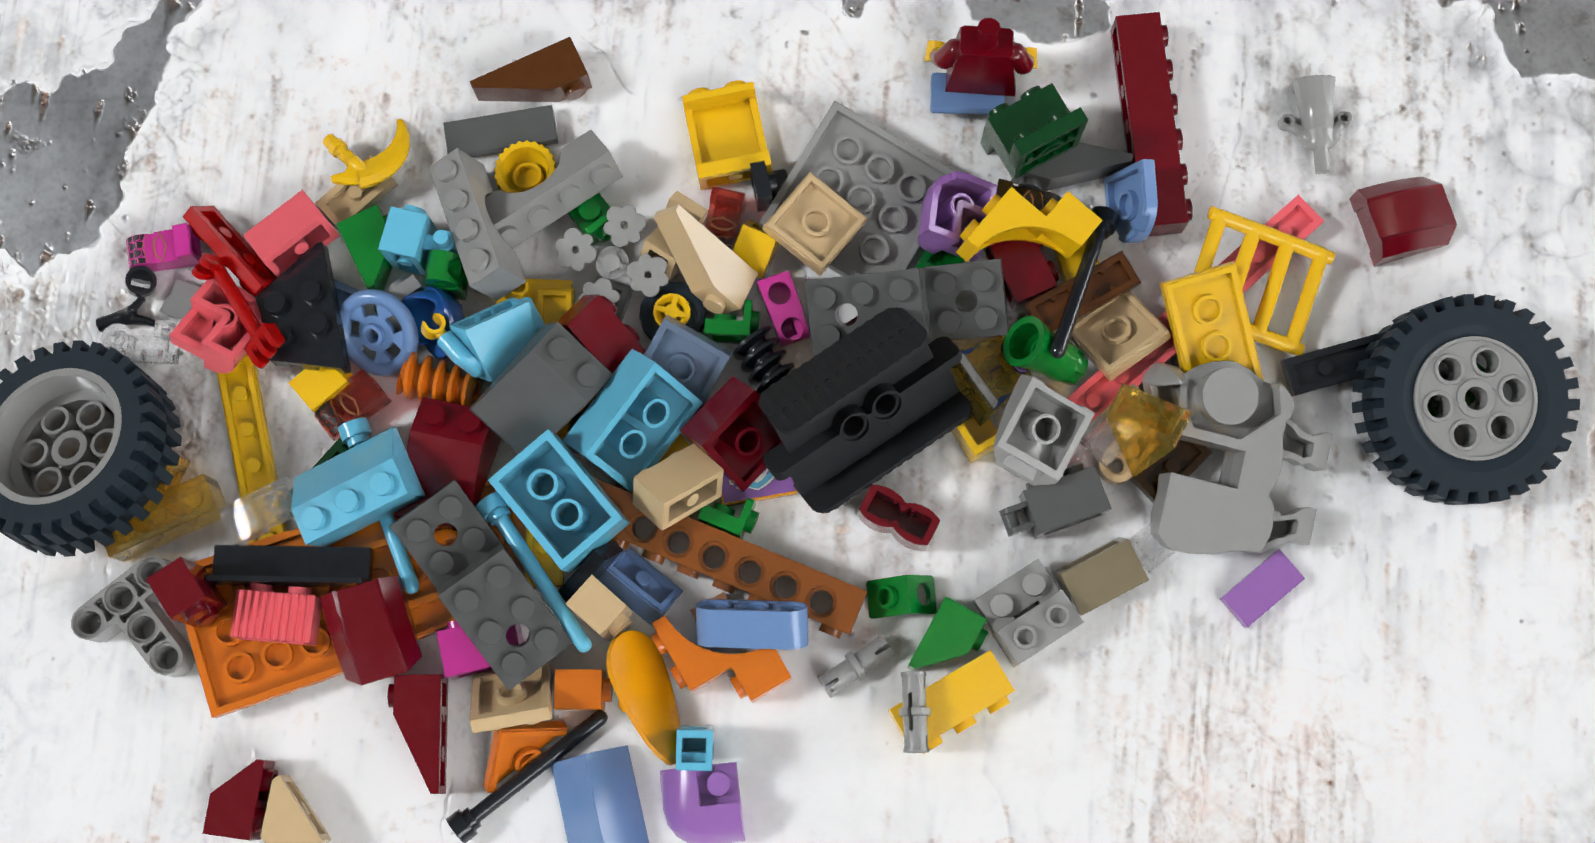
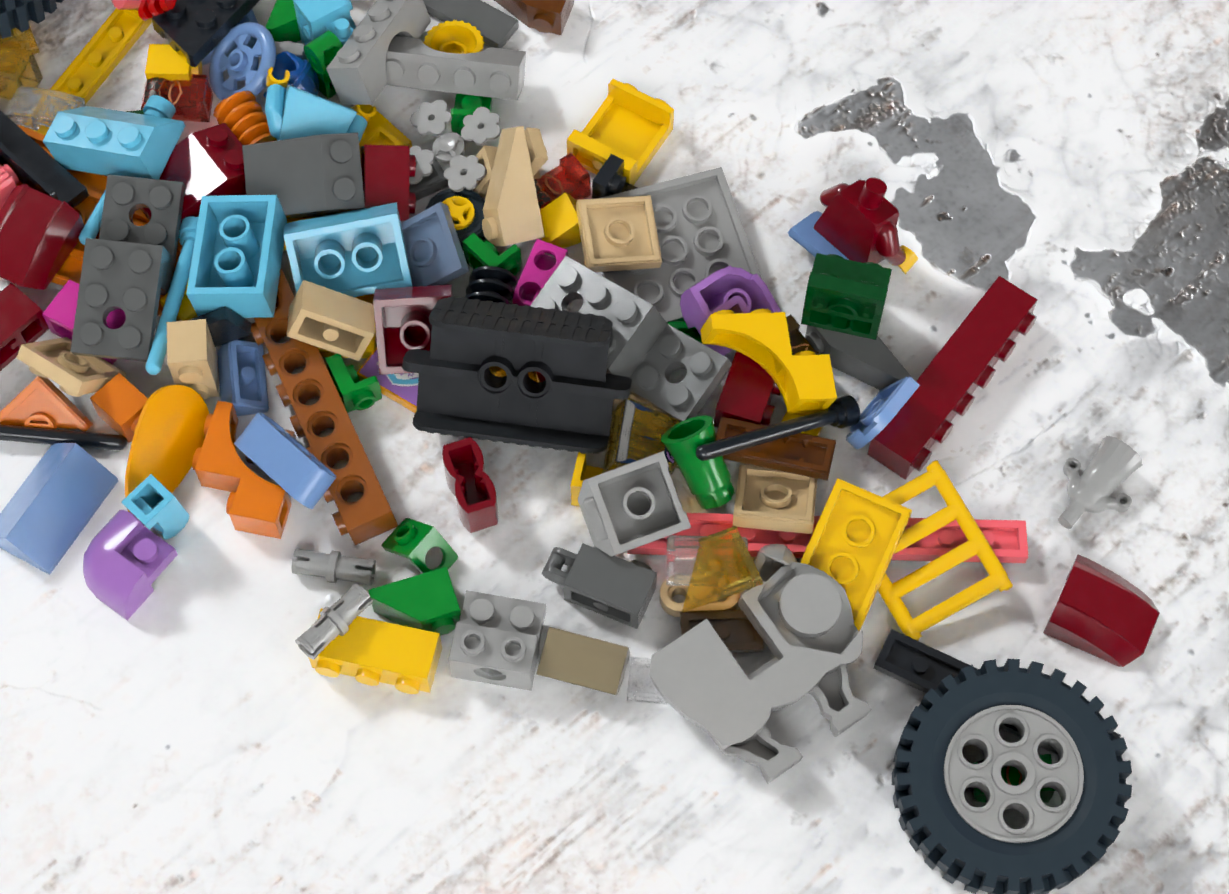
camera: 40 degrees right, 15 degrees down
medium lavender tile [1219,549,1305,628] -> none

